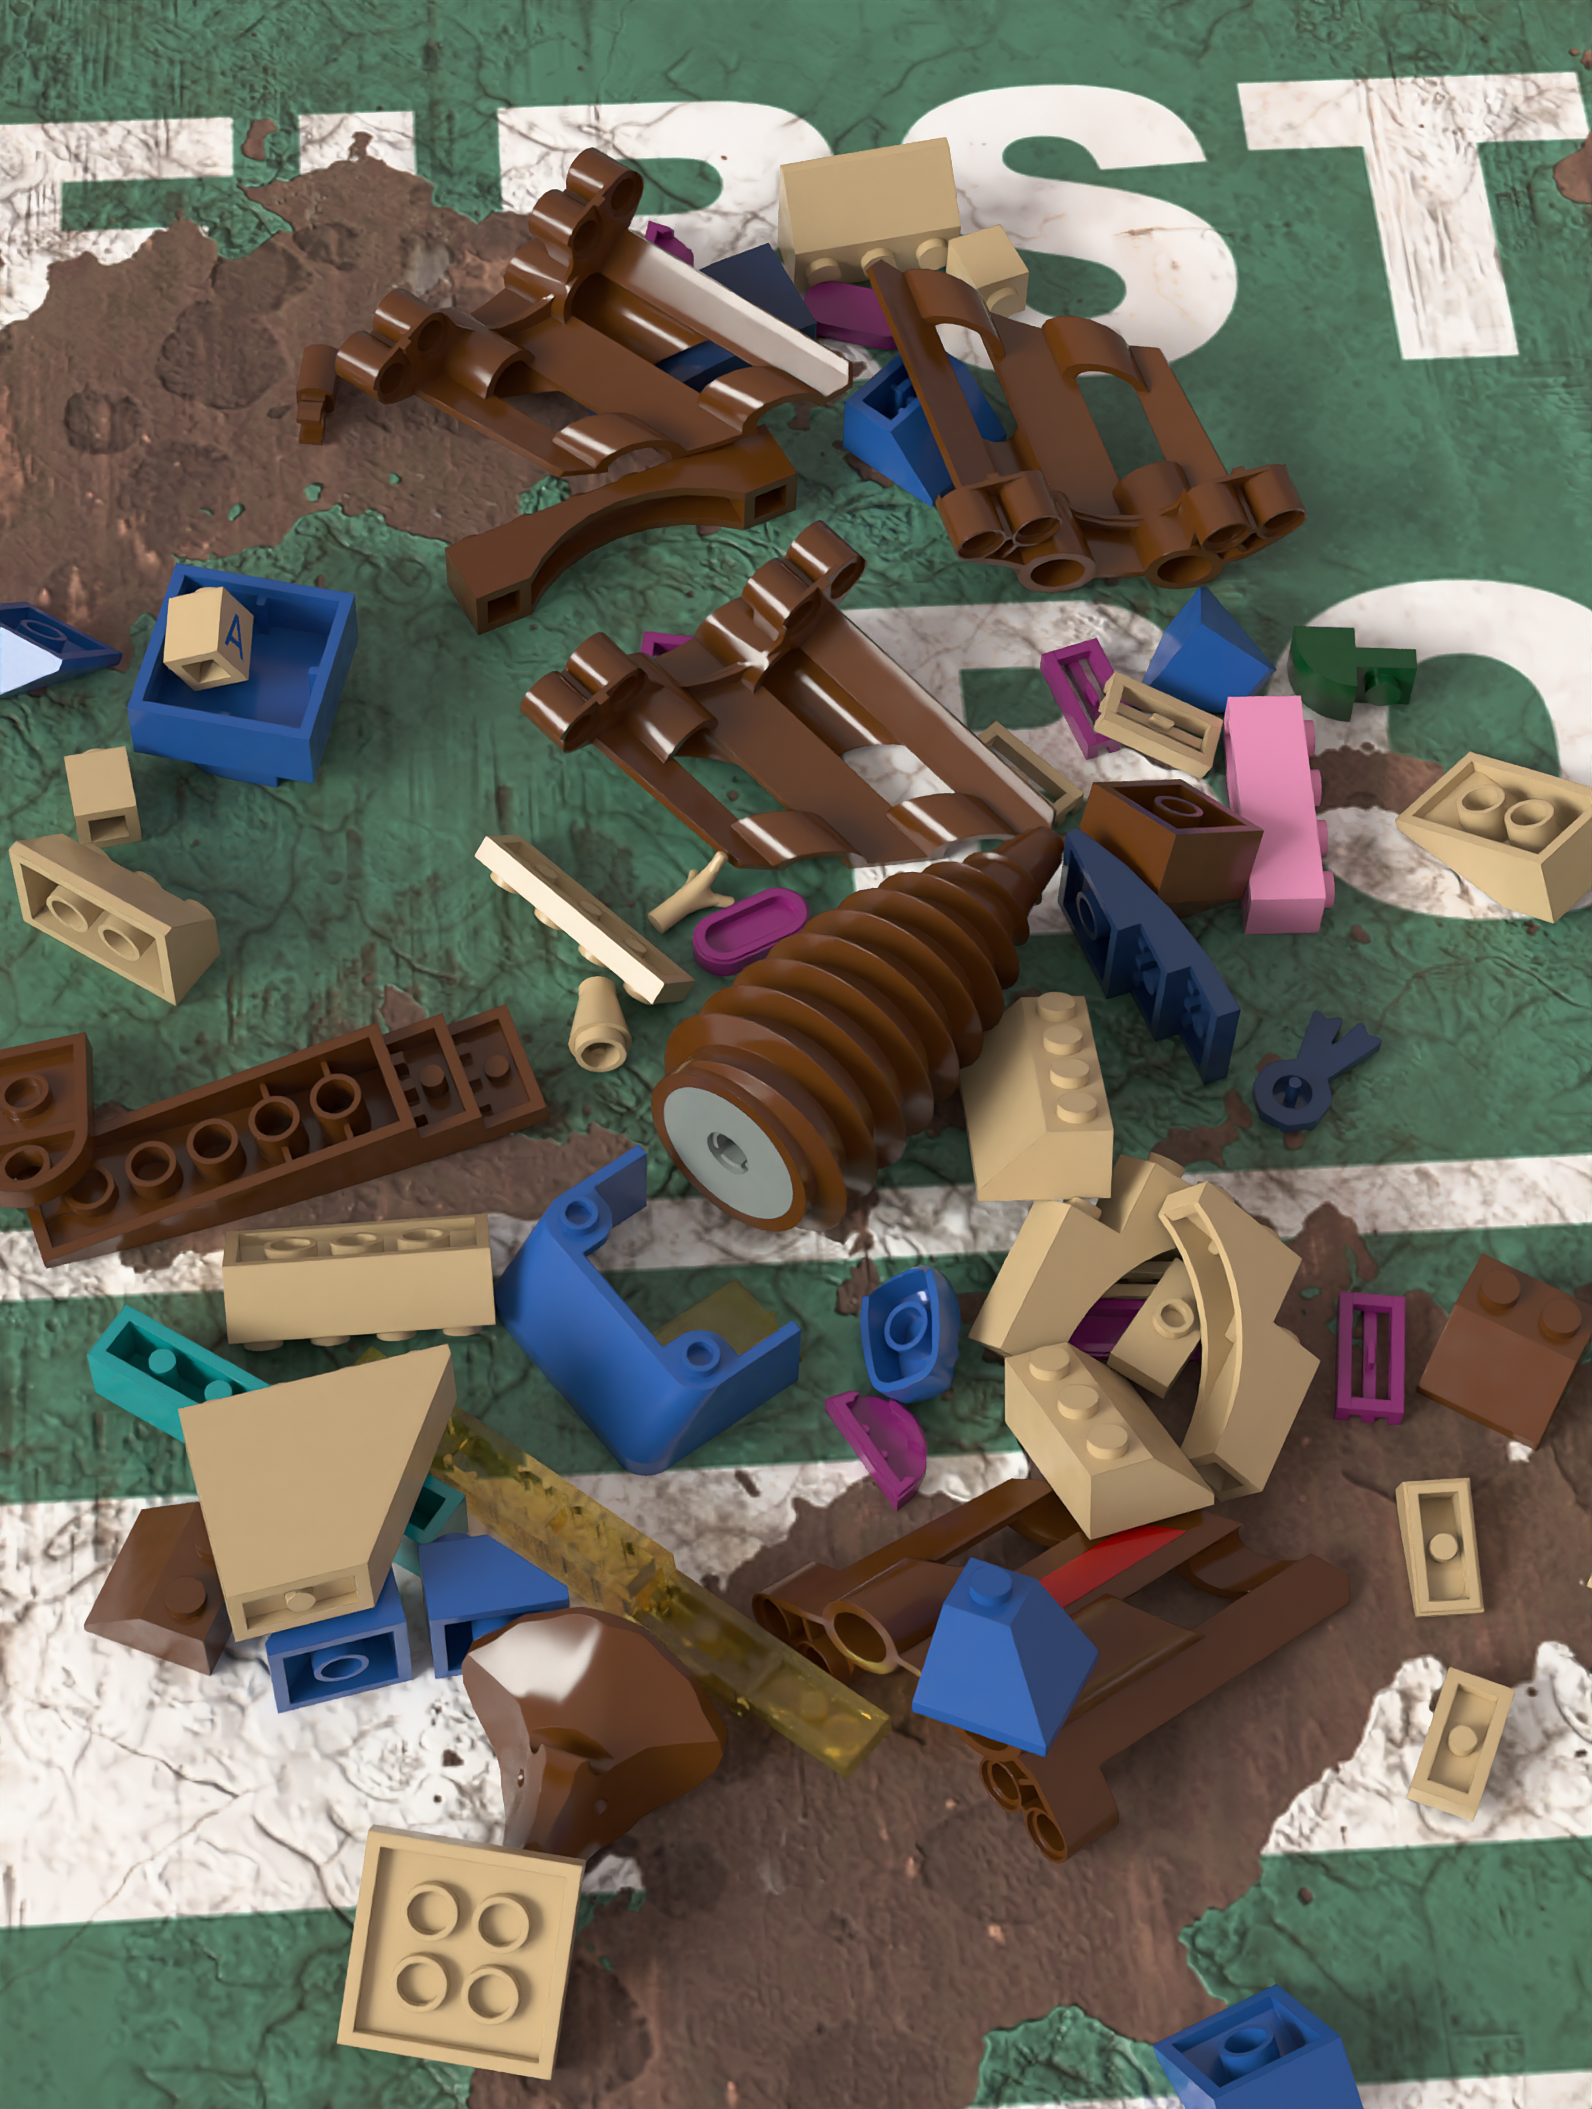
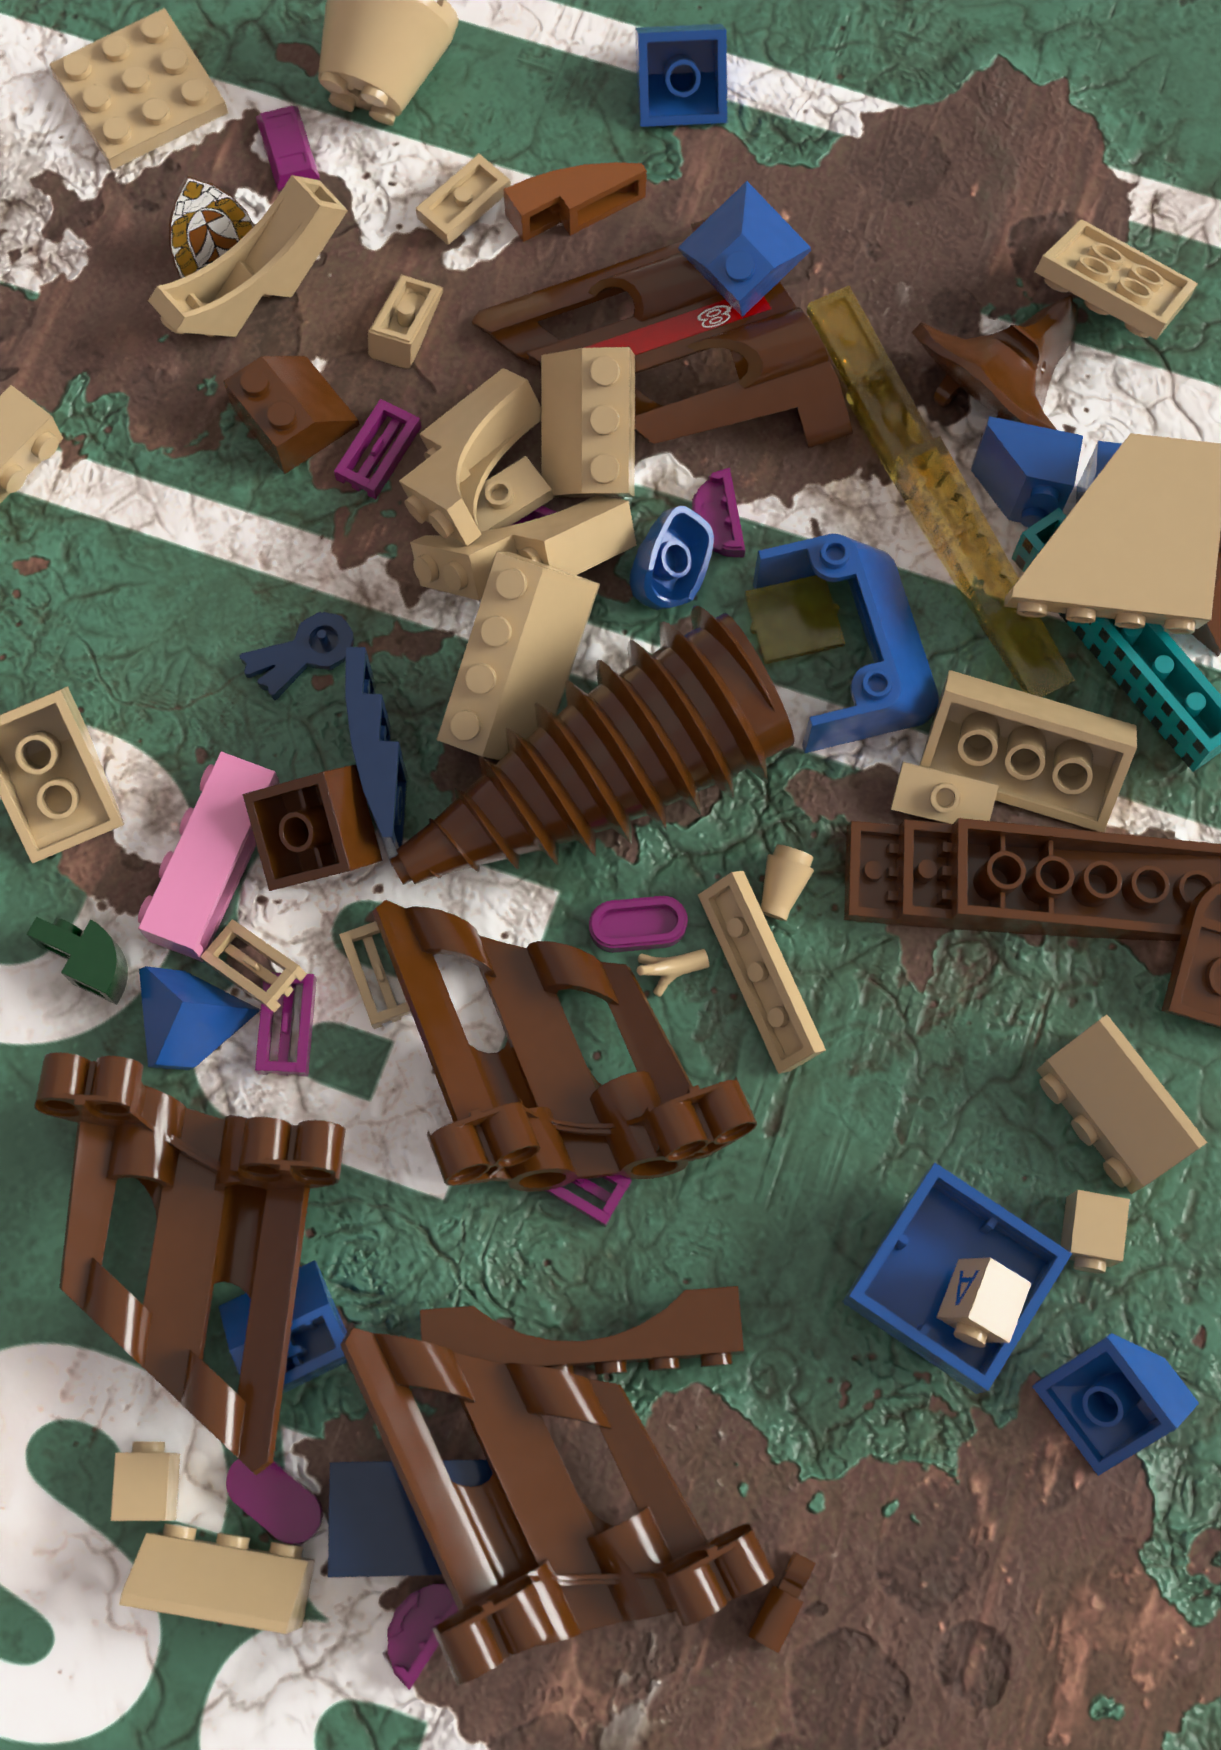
camera: 155 degrees left, 15 degrees up
none -> dark orange slope [503,162,647,242]
none -> tan plate [890,761,999,824]

